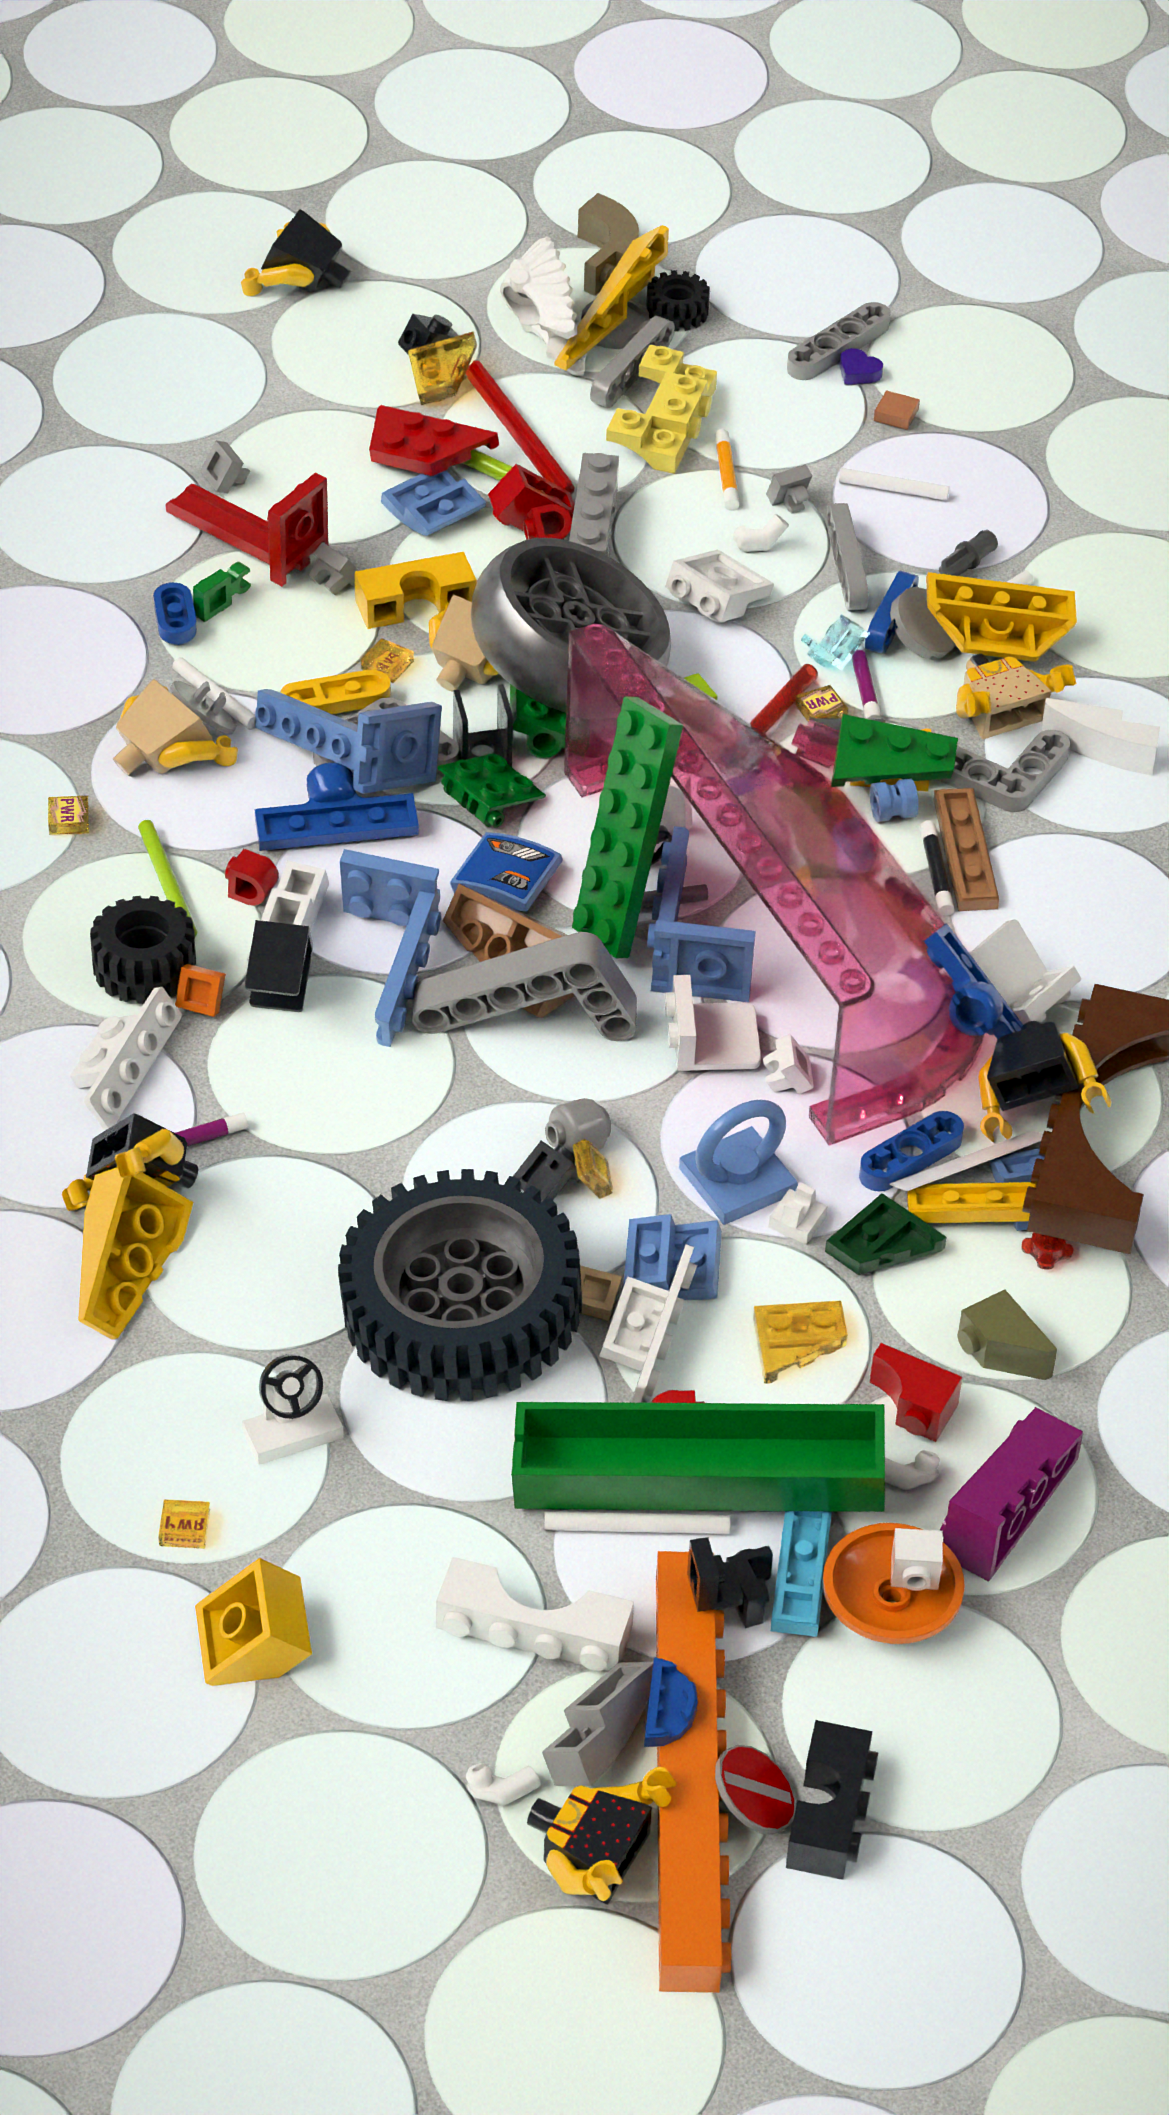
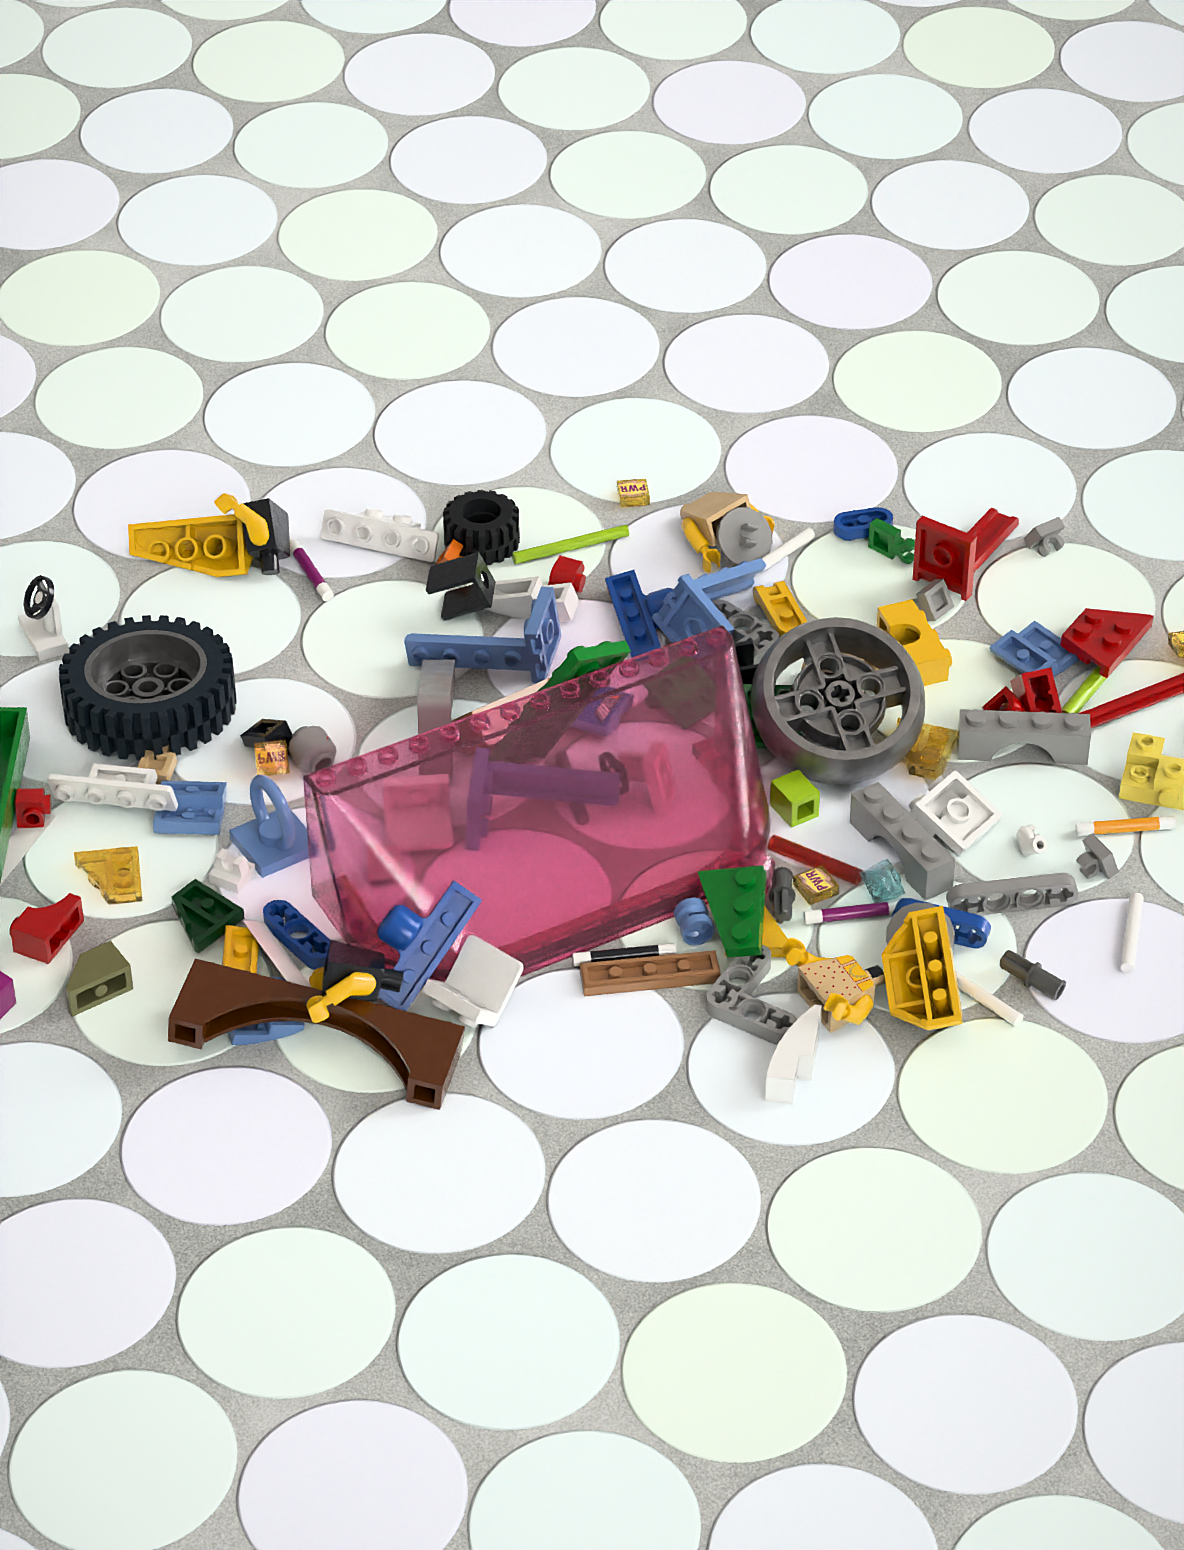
camera: 90 degrees right, 5 degrees down
none -> light grey arch [850,782,955,901]

